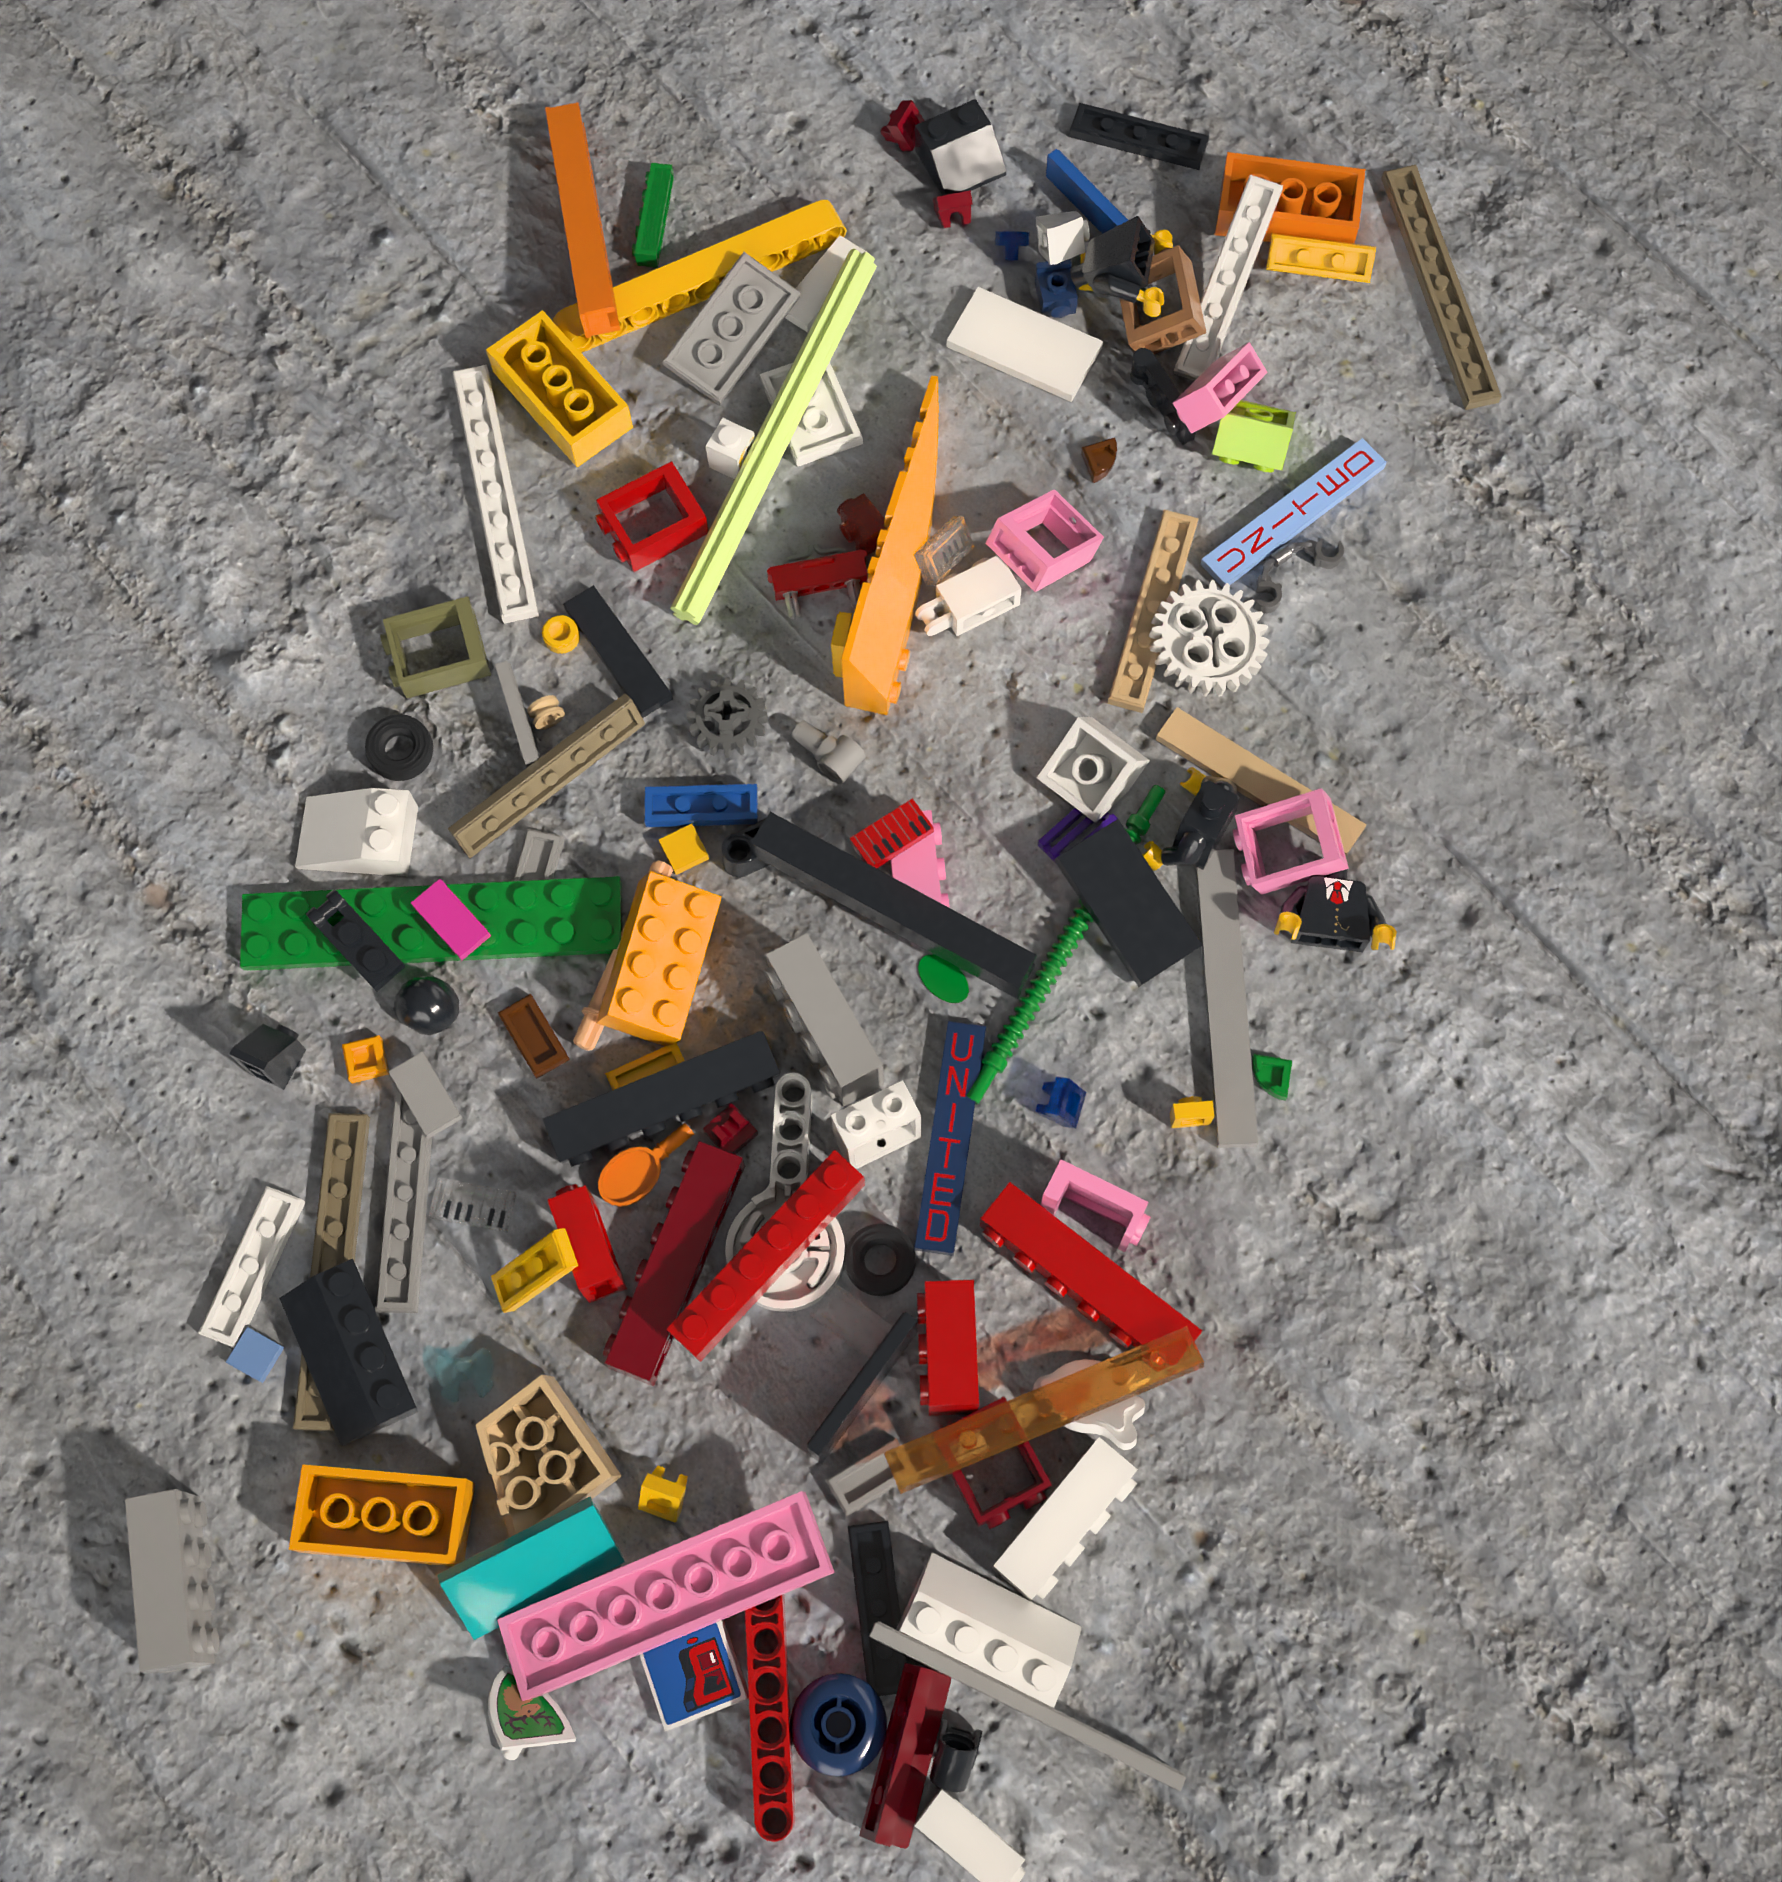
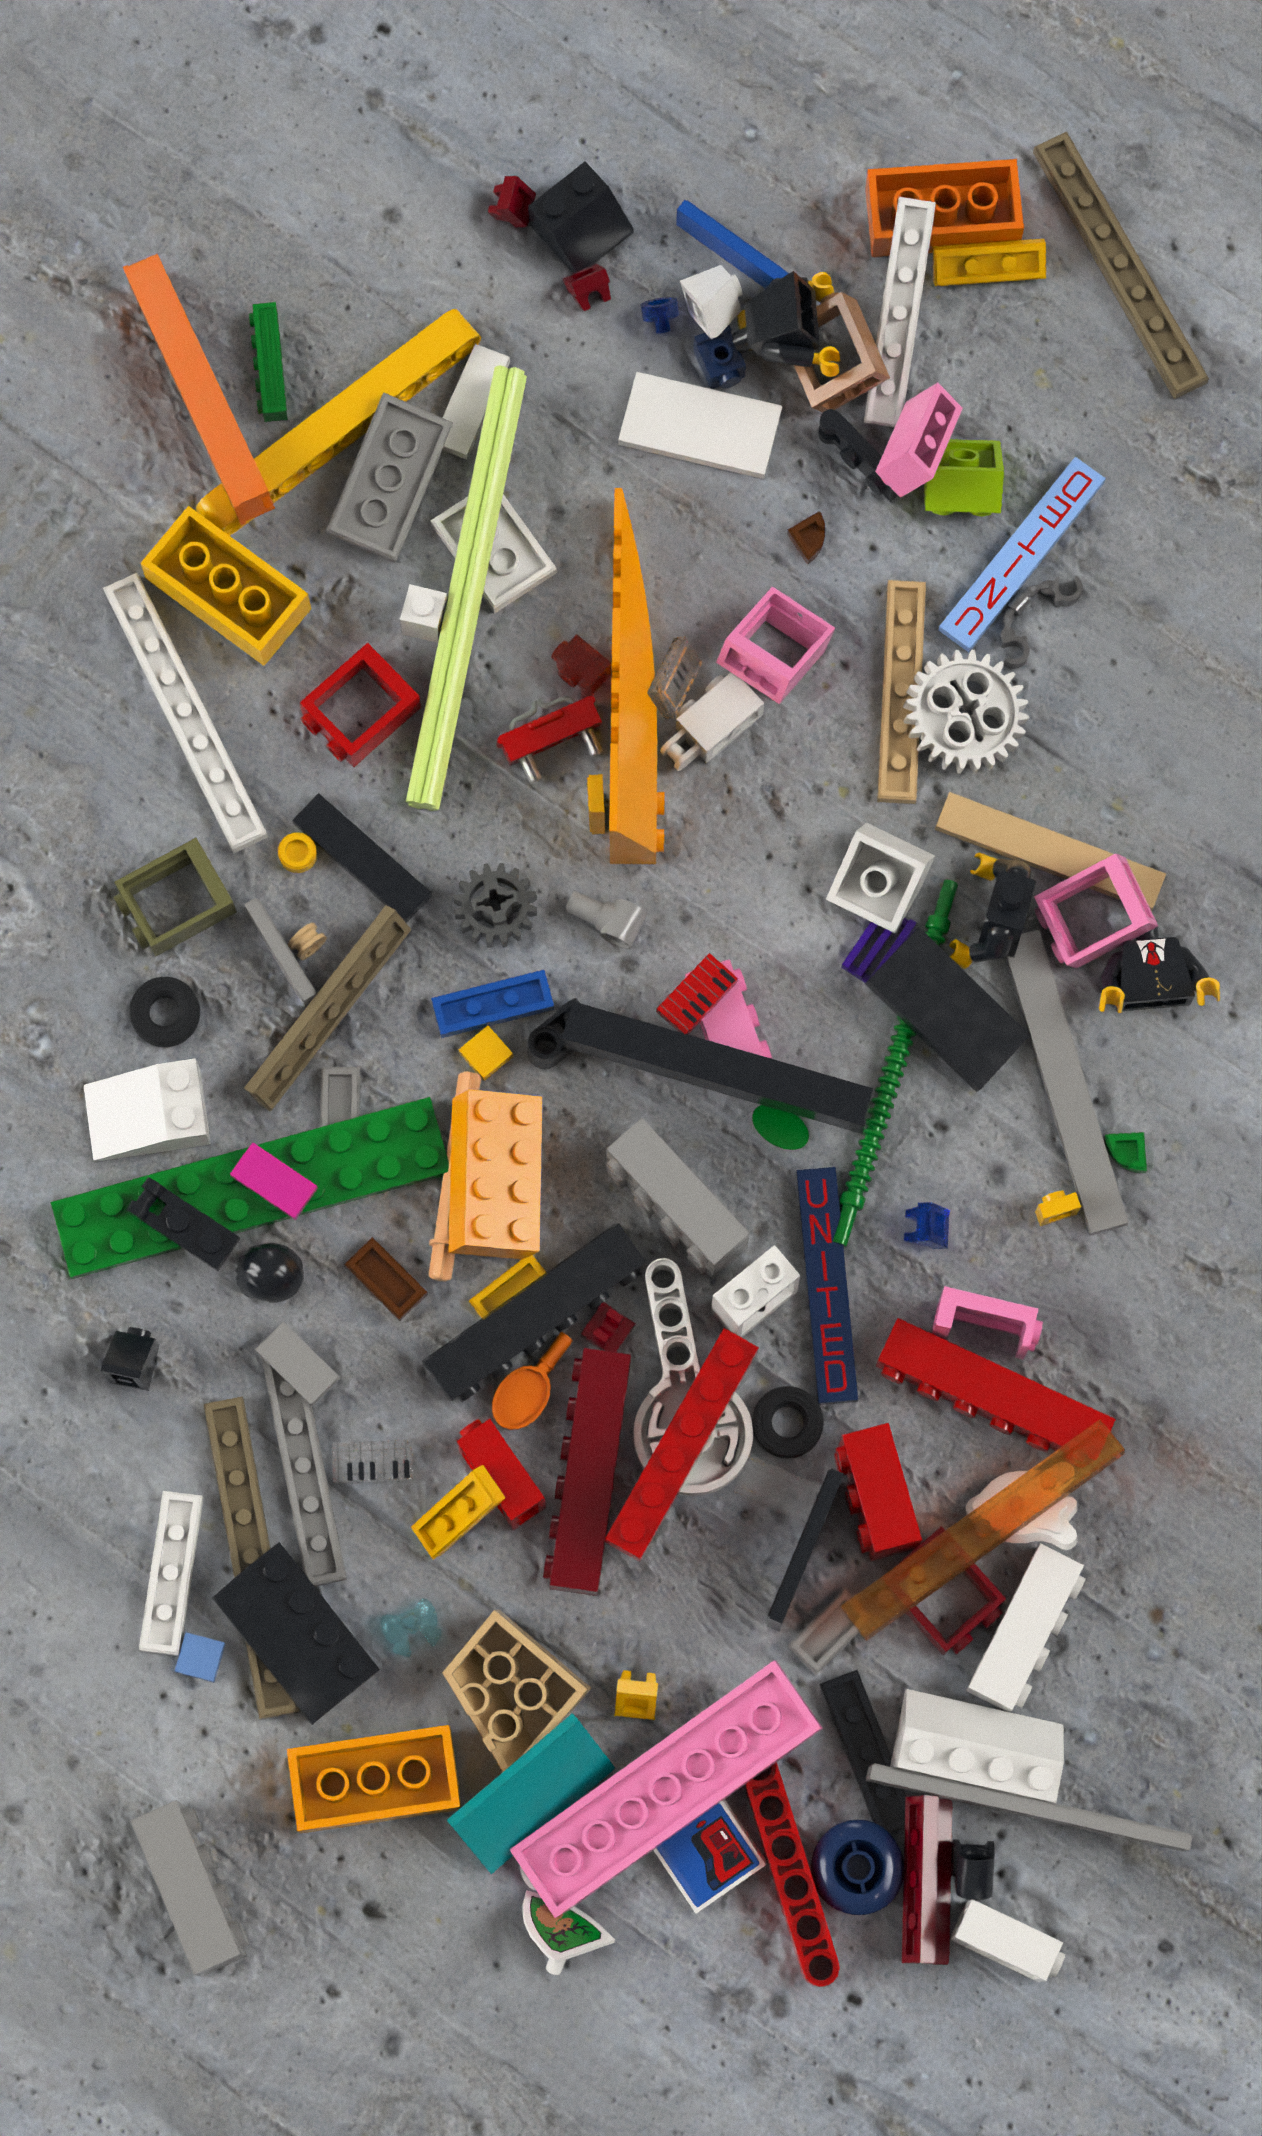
camera: 15 degrees left, 5 degrees up
light orange tile [342,1035,389,1084] -> none
black tile [1069,103,1209,170] -> none

